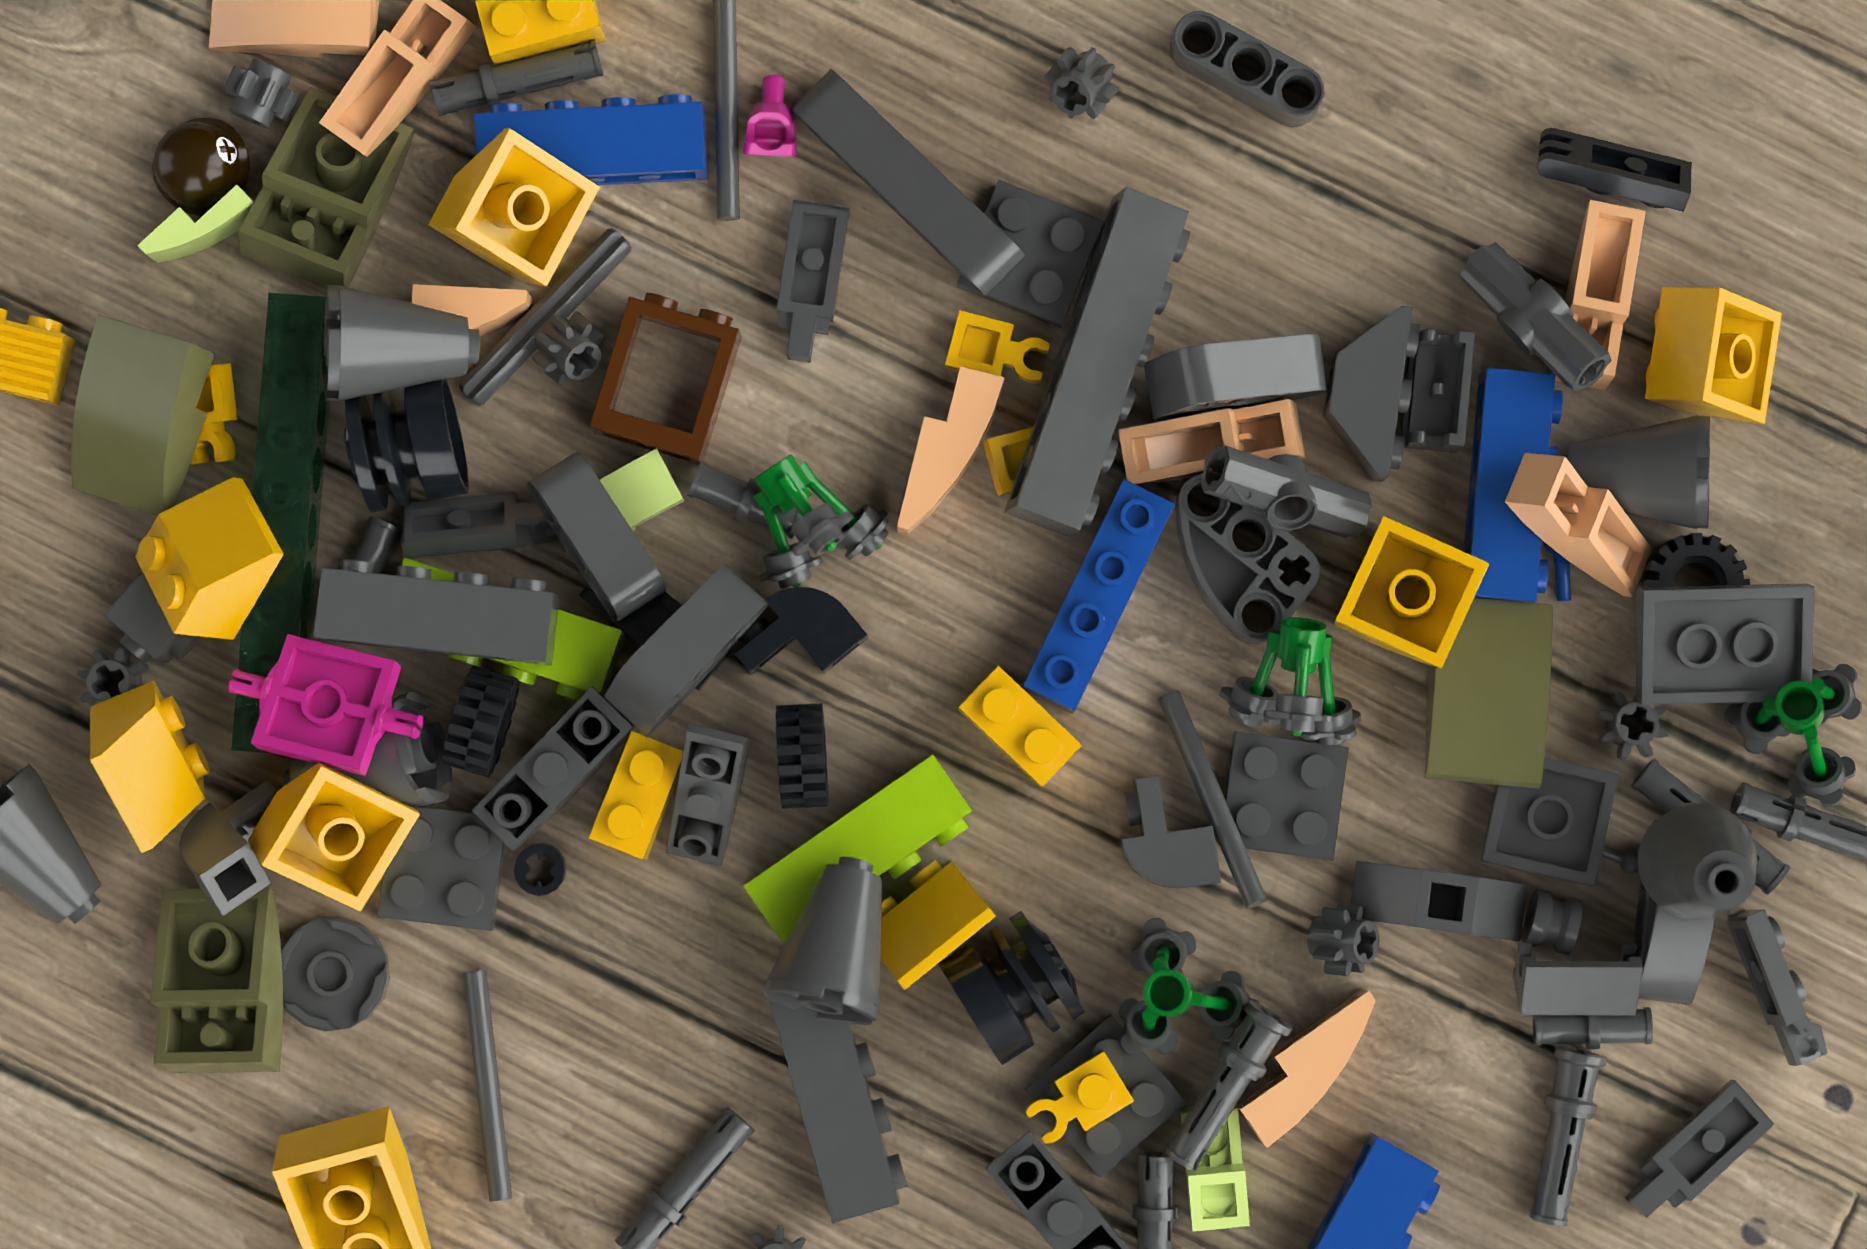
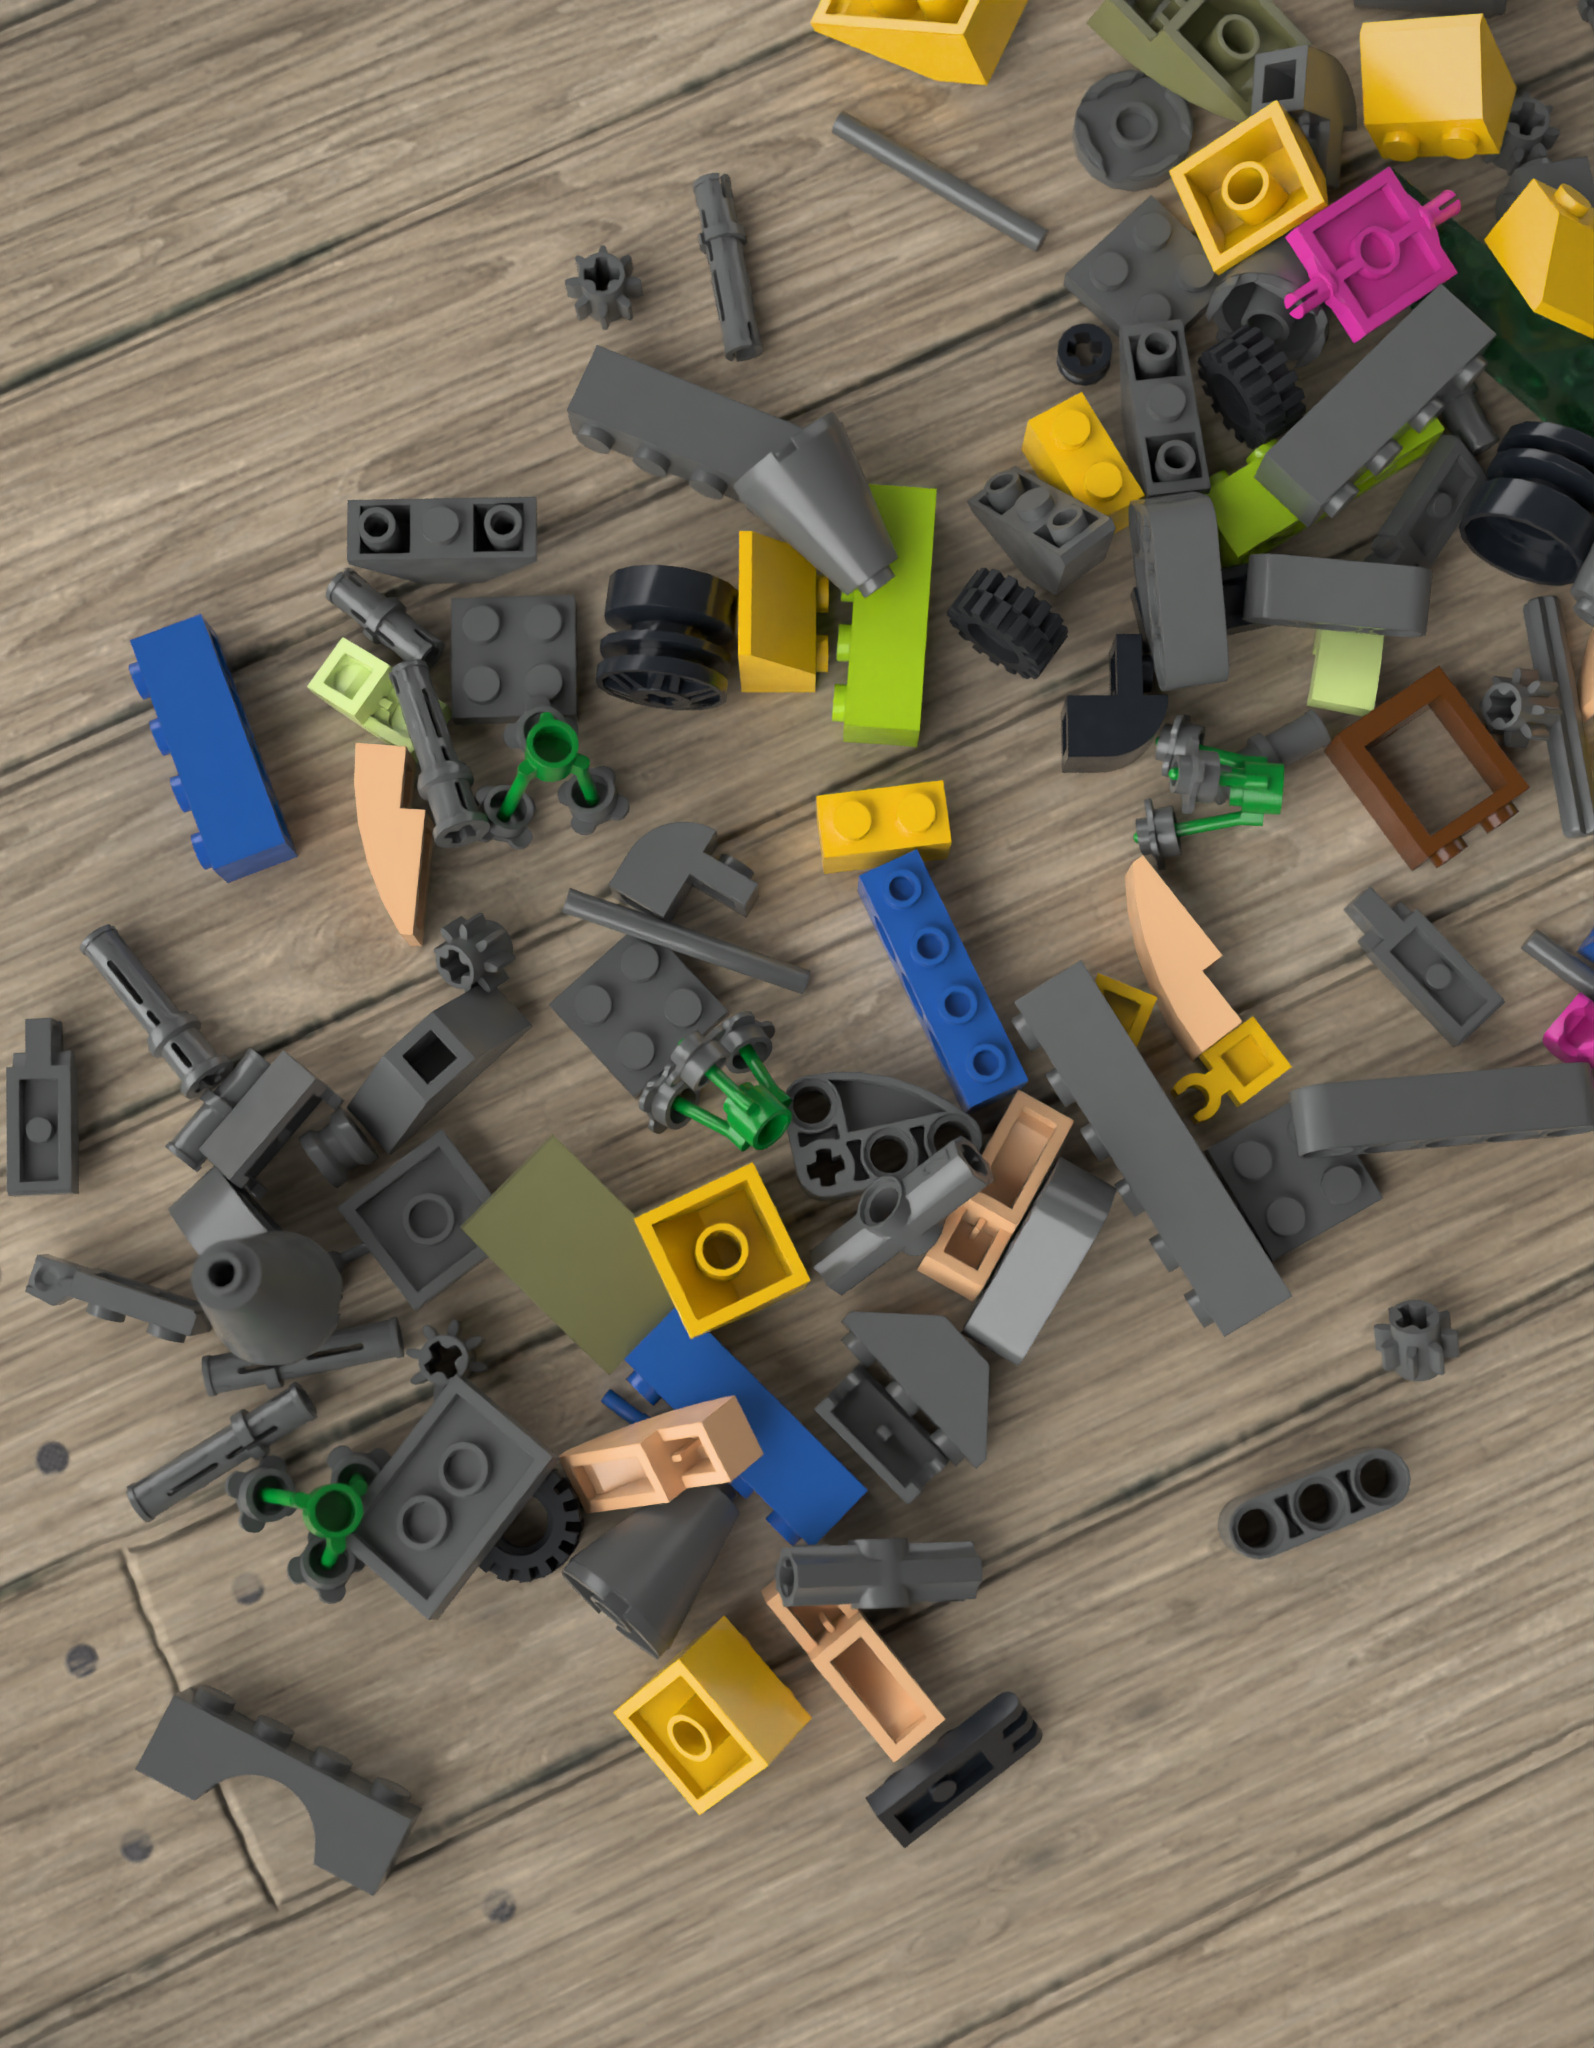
camera: 130 degrees right, 5 degrees down
yellow plate [1025,1050,1134,1144] -> none

